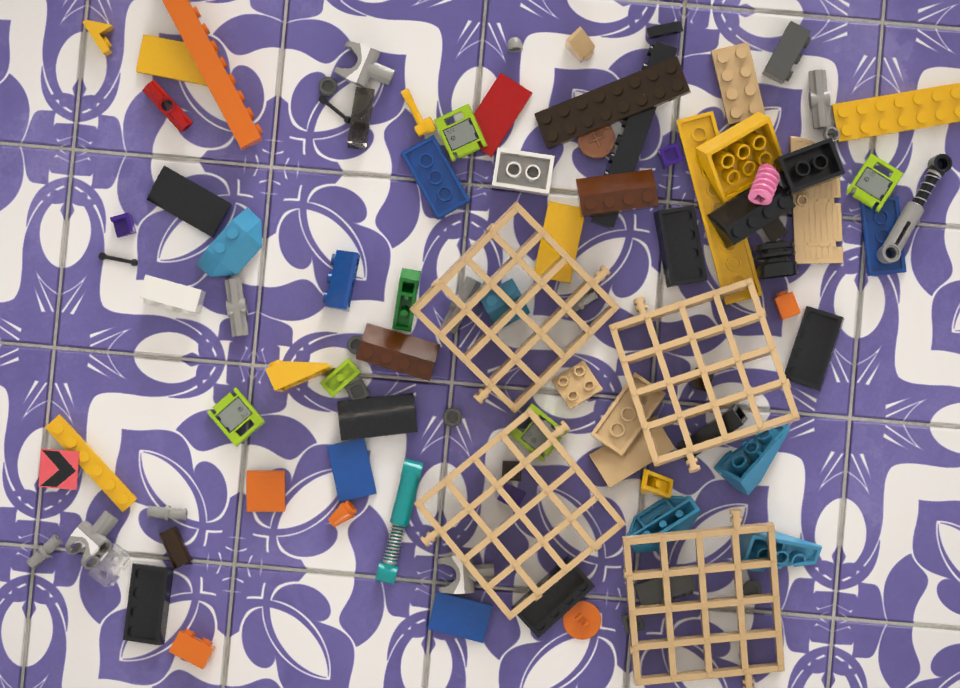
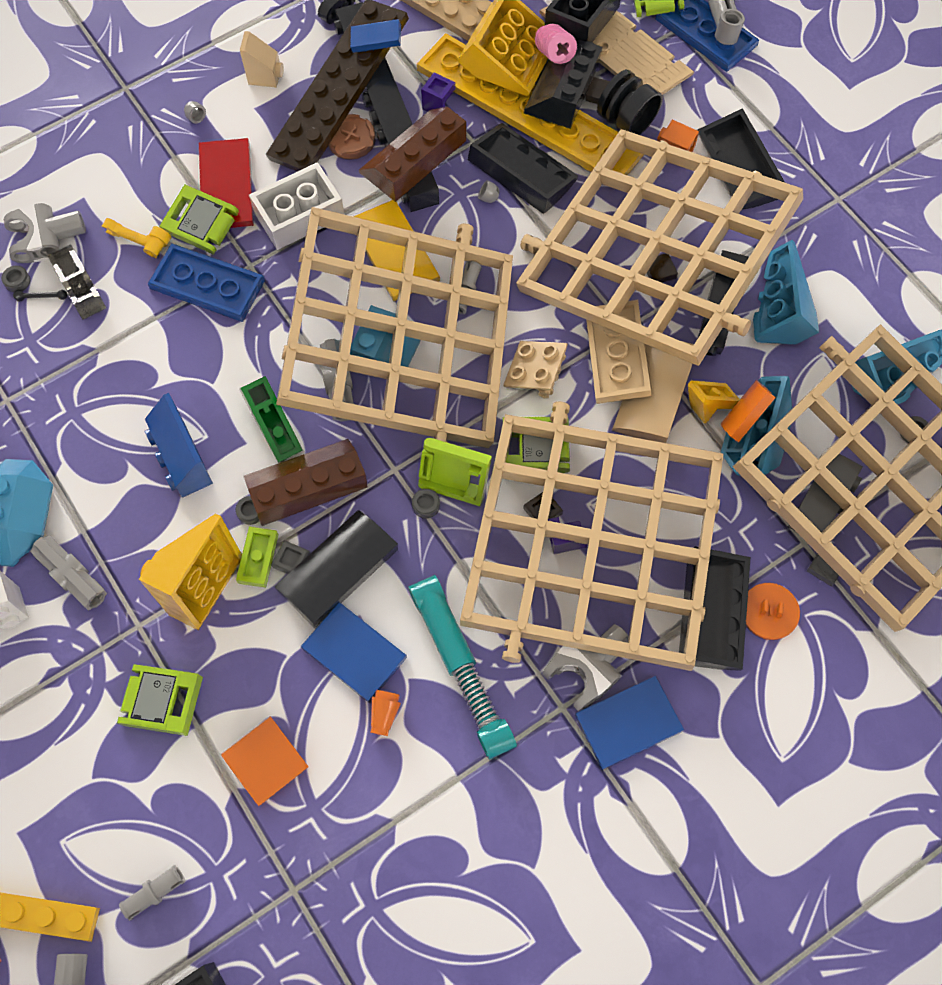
camera: 40 degrees left, 20 degrees down
dark brown brick [158,526,193,569] -> none
none -> blue tile [350,19,401,53]
none -> lime container [418,438,492,506]
none -> light grey hinge [478,180,499,203]
none -> orange slope [720,380,776,442]

